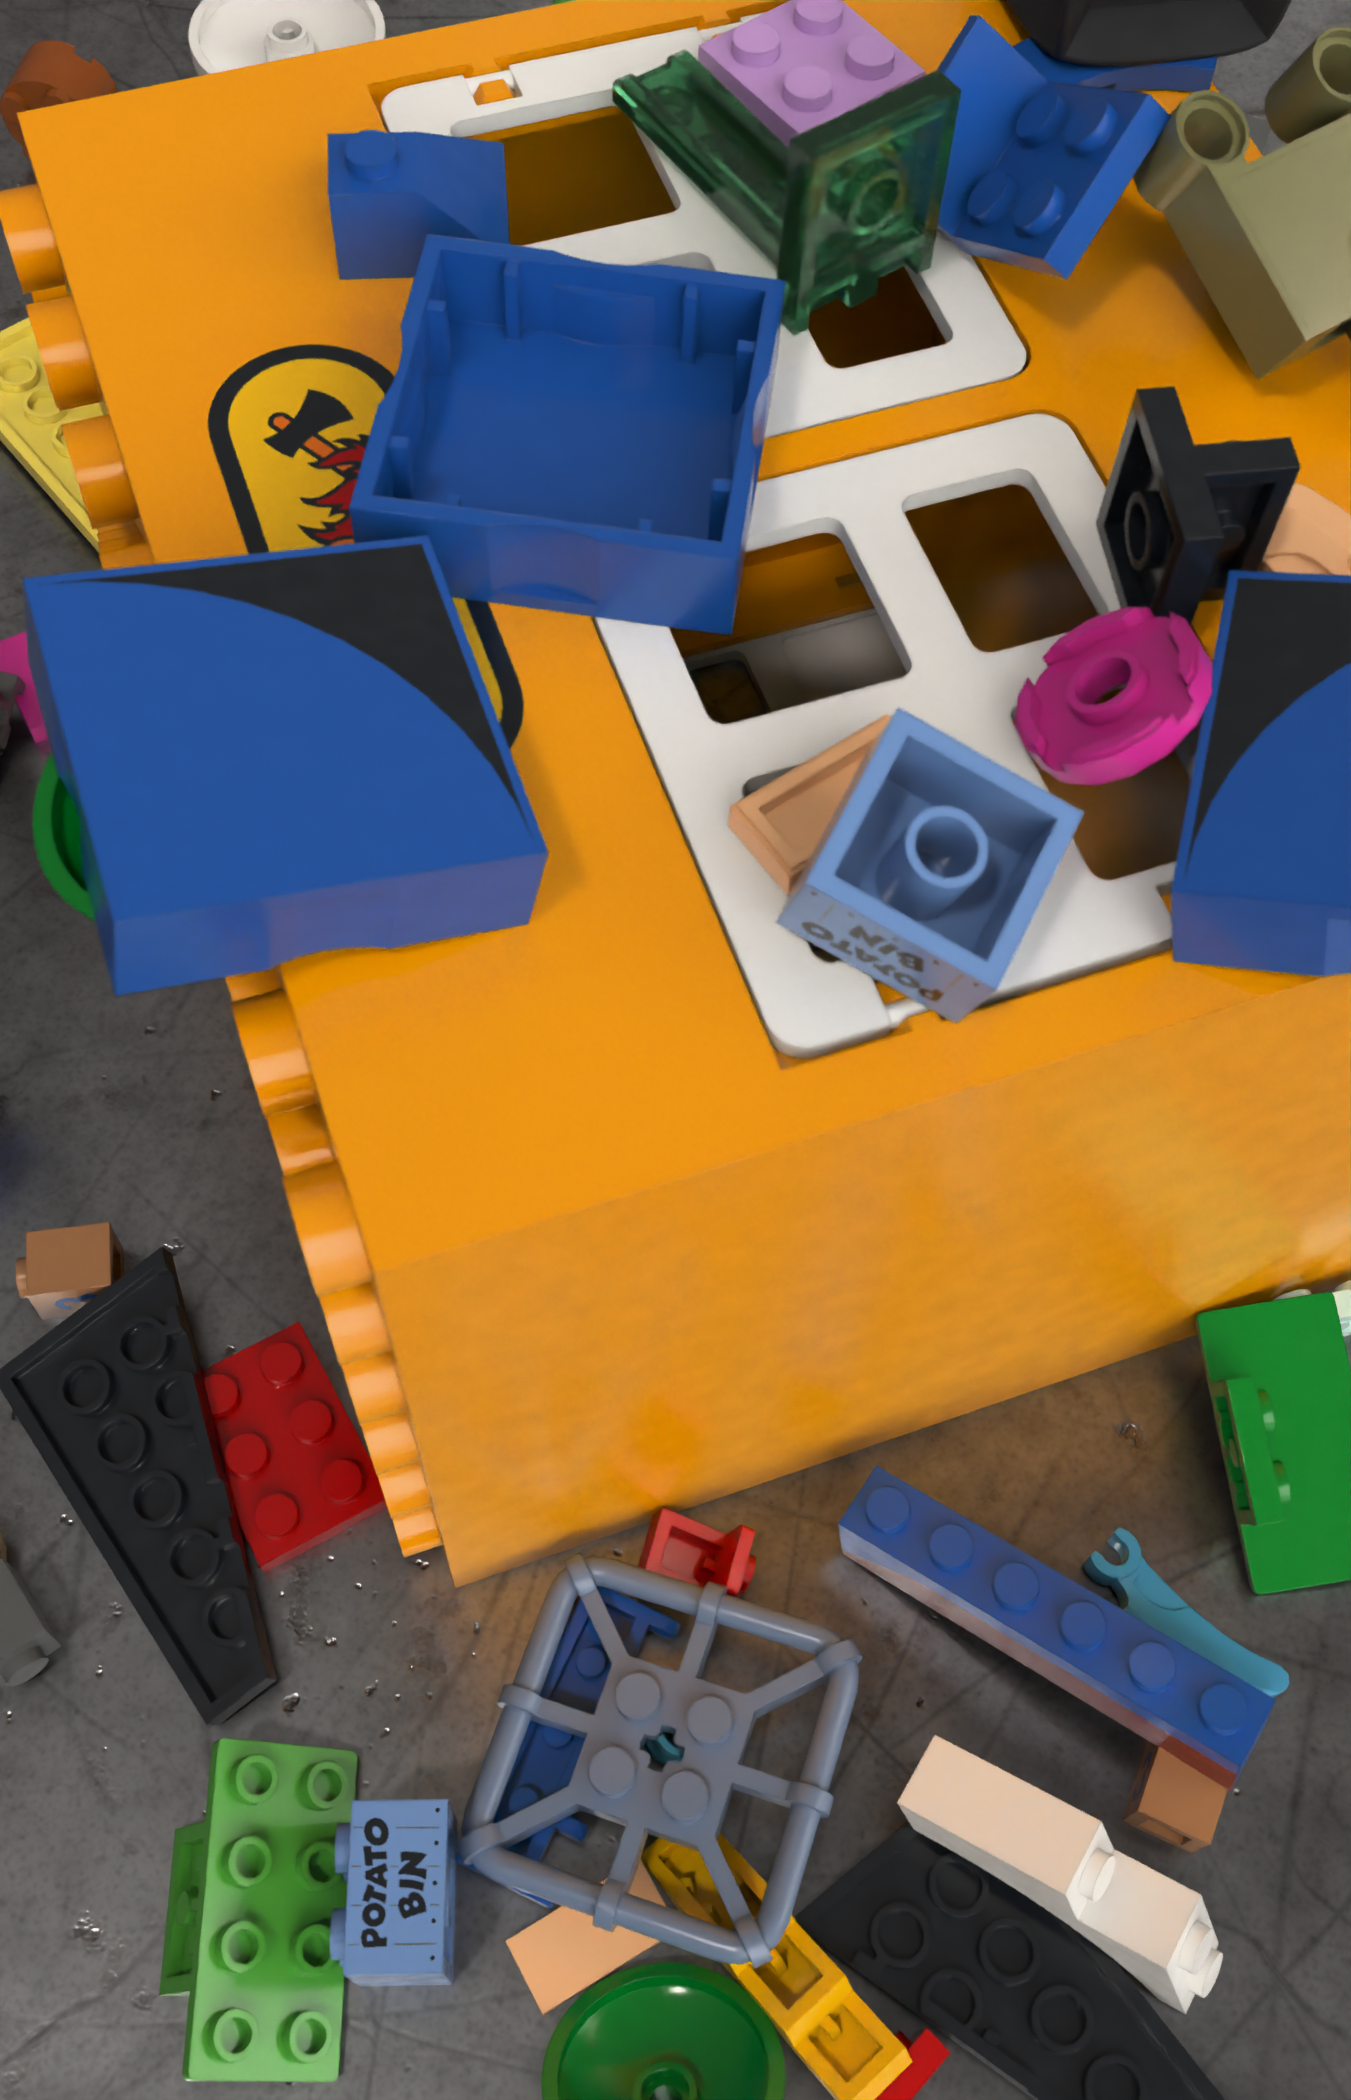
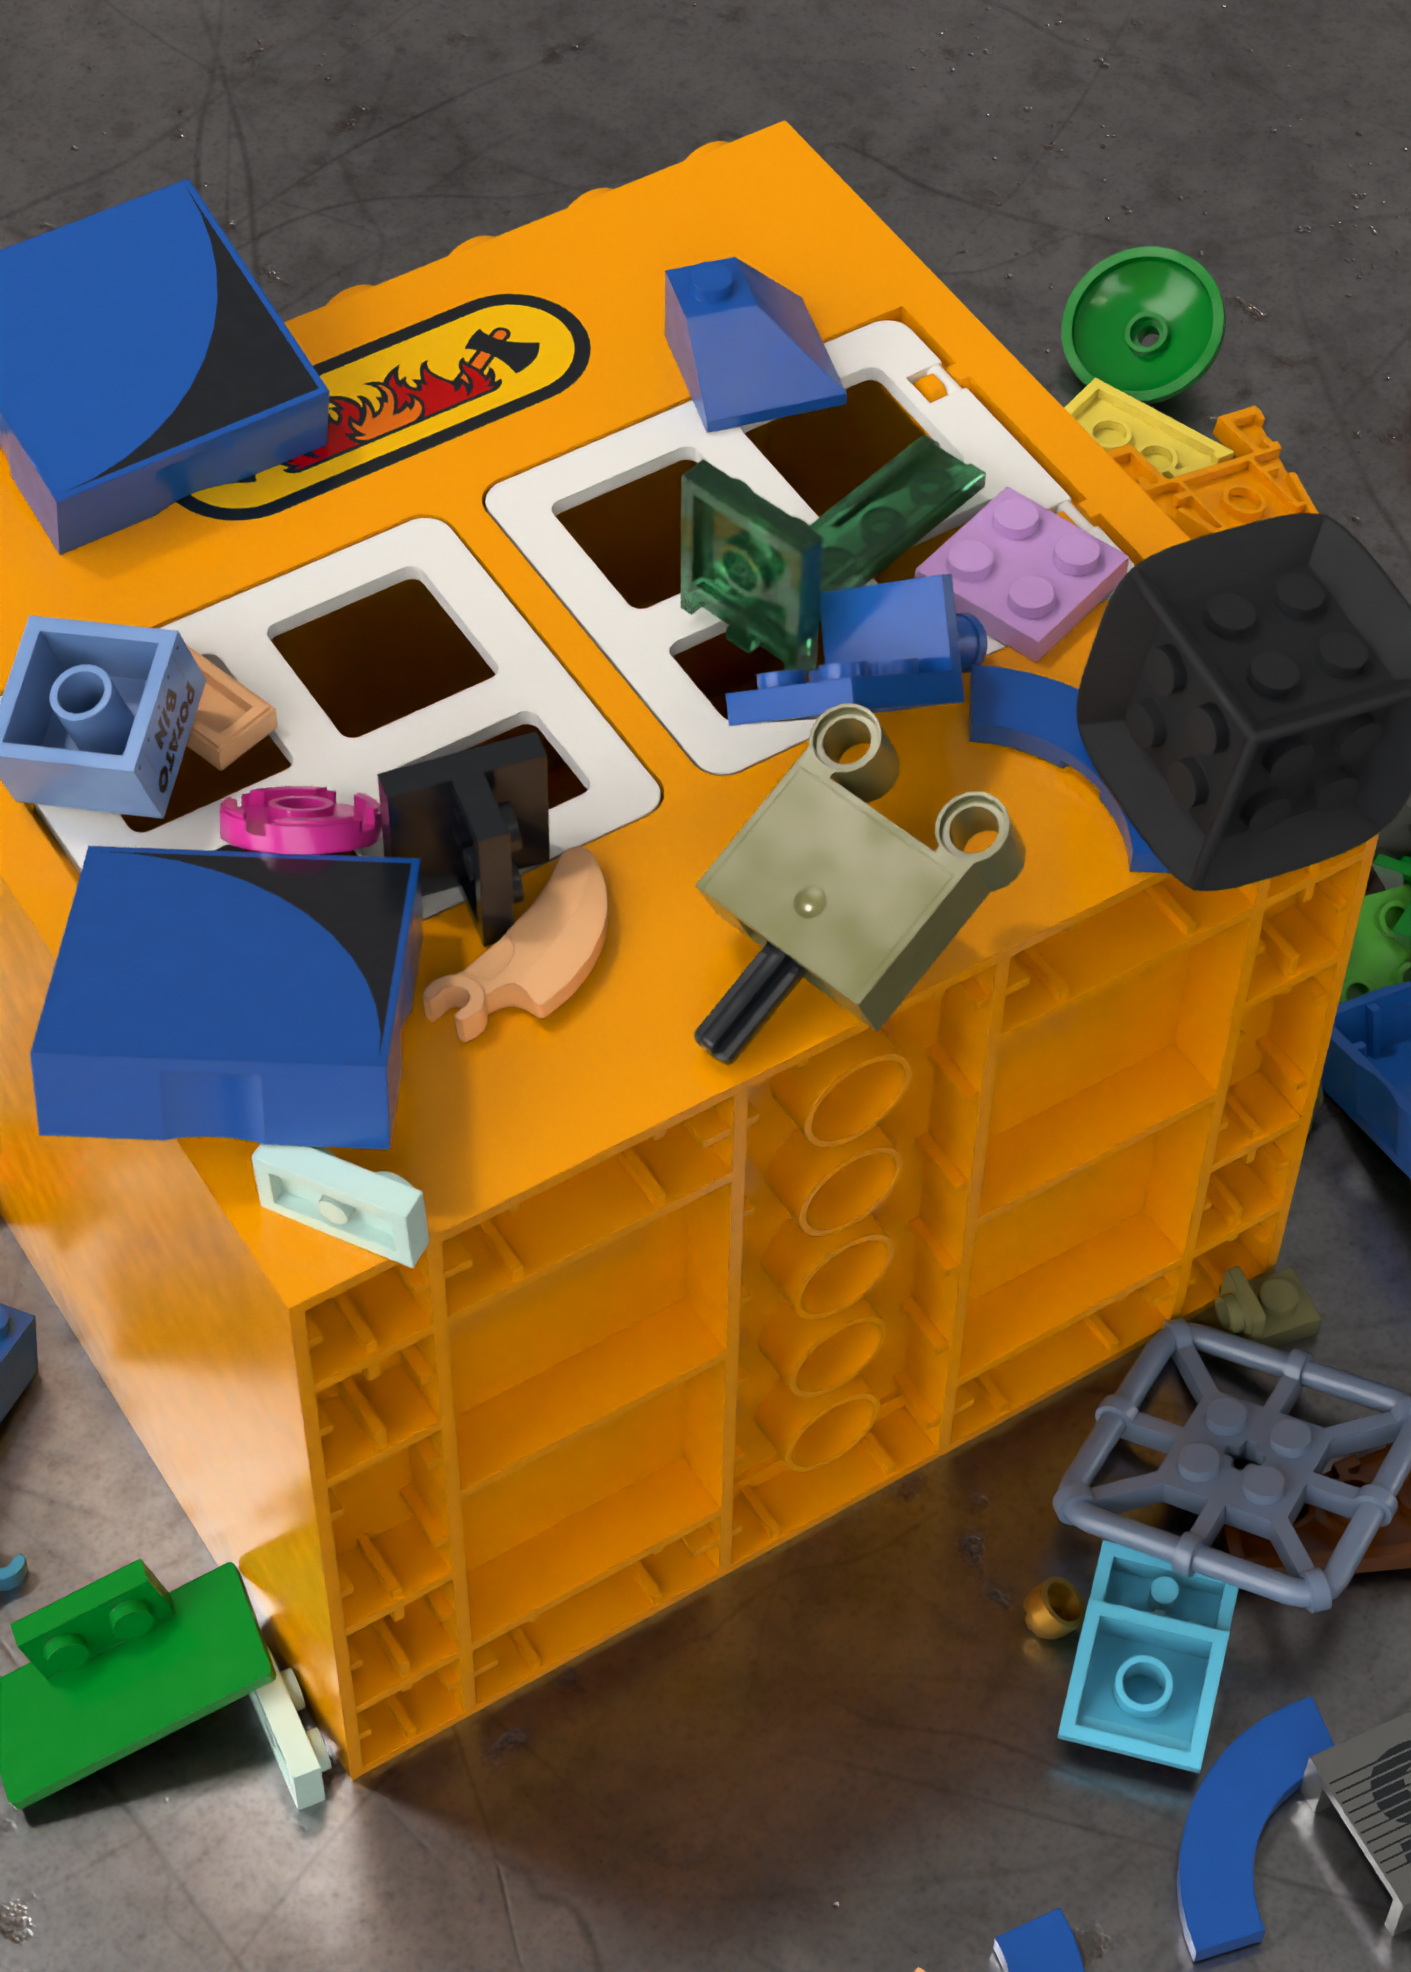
camera: 80 degrees right, 10 degrees down
blue tile [349,234,786,635] -> none

